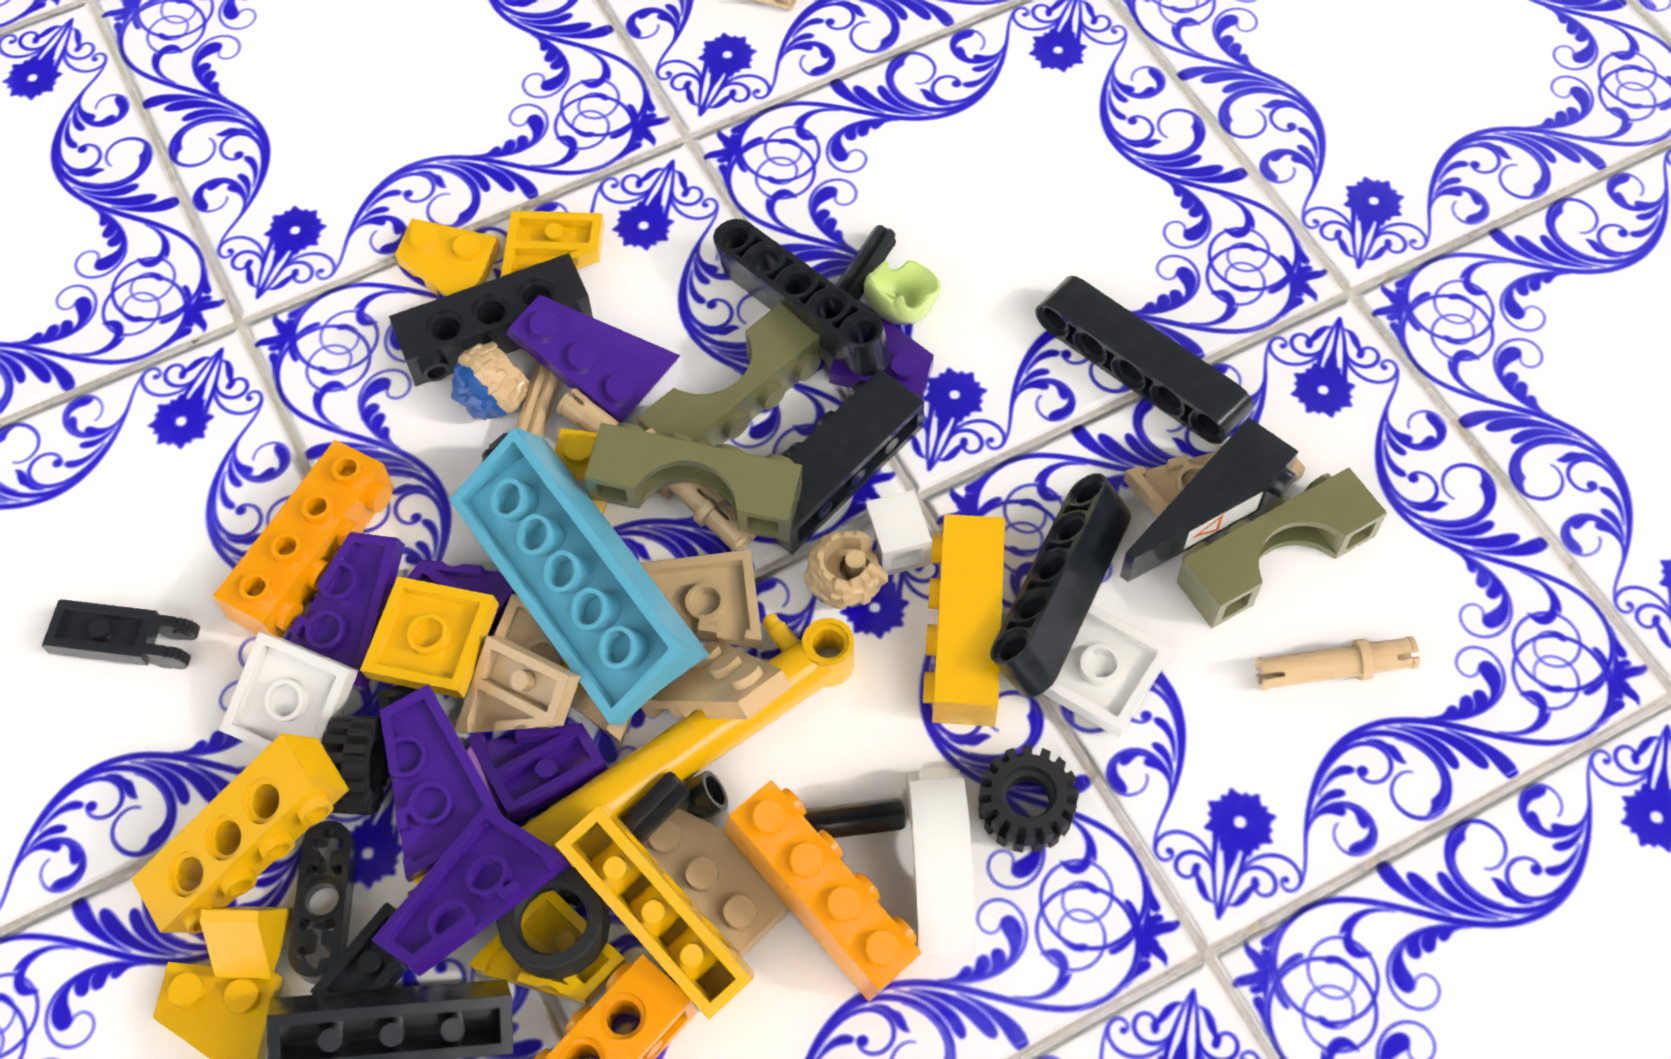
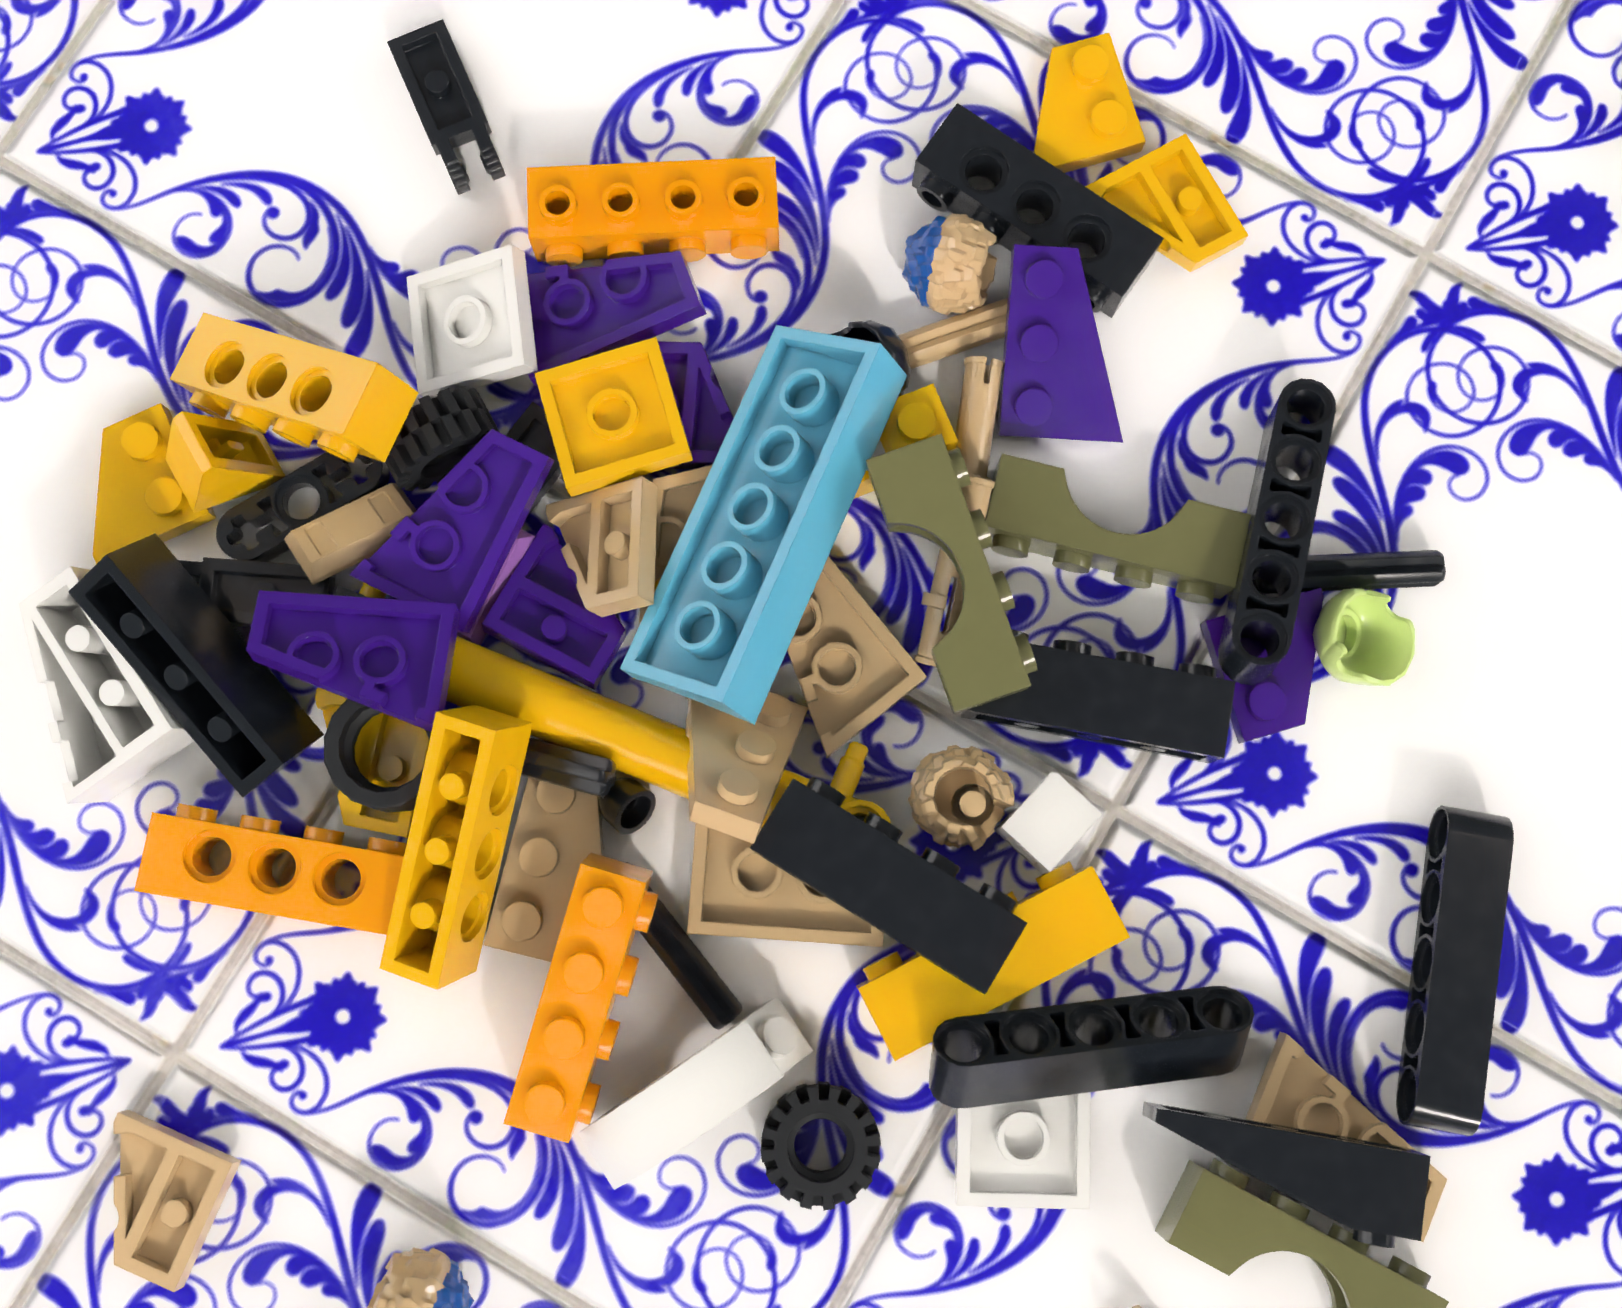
camera: 55 degrees right, 20 degrees up
none -> tan tile [284,483,417,585]
none -> tan wing [687,823,884,947]
none -> black brick [750,776,1027,994]

